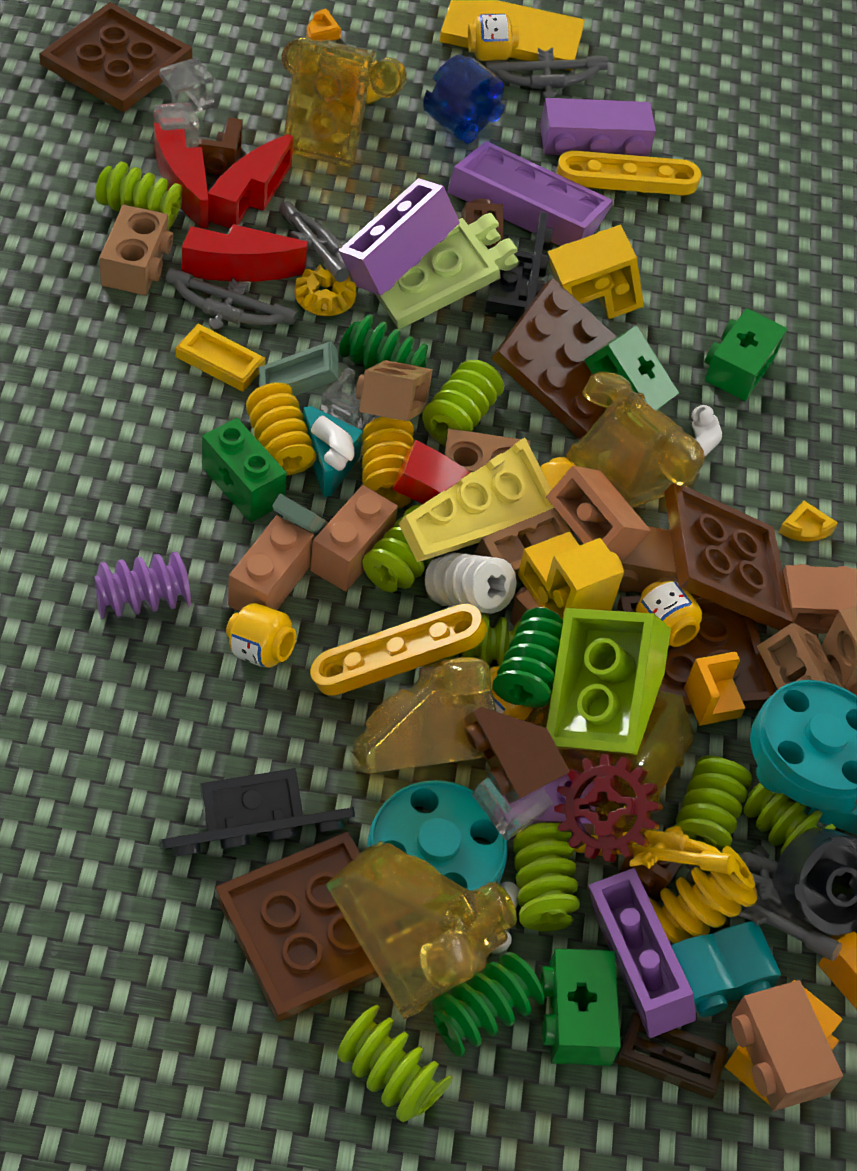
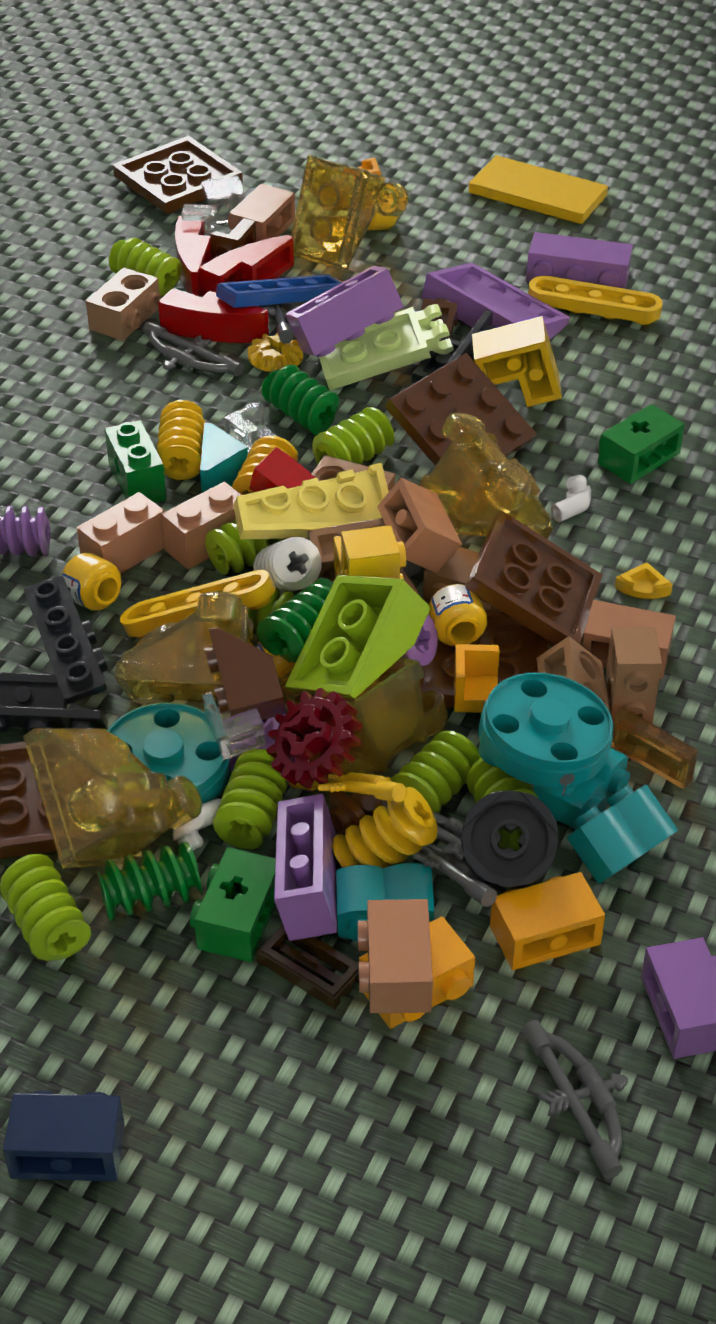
camera: 25 degrees right, 10 degrees down
yellow tile [175,324,265,392] -> none
sand green tile [259,341,339,396] -> none
sand green tile [272,494,329,535] -> none
white arm [311,415,354,471] -> none
medium nougat brick [356,360,433,421] -> none
clear blue brick [423,54,505,144] -> none
yellow head [468,14,519,61] -> none
dark grey piece [486,47,608,98] -> none
brick [584,325,679,427] -> none
none -> black bracket [24,575,108,704]
none -> blue tile [216,274,342,308]
none -> brick [228,184,295,242]

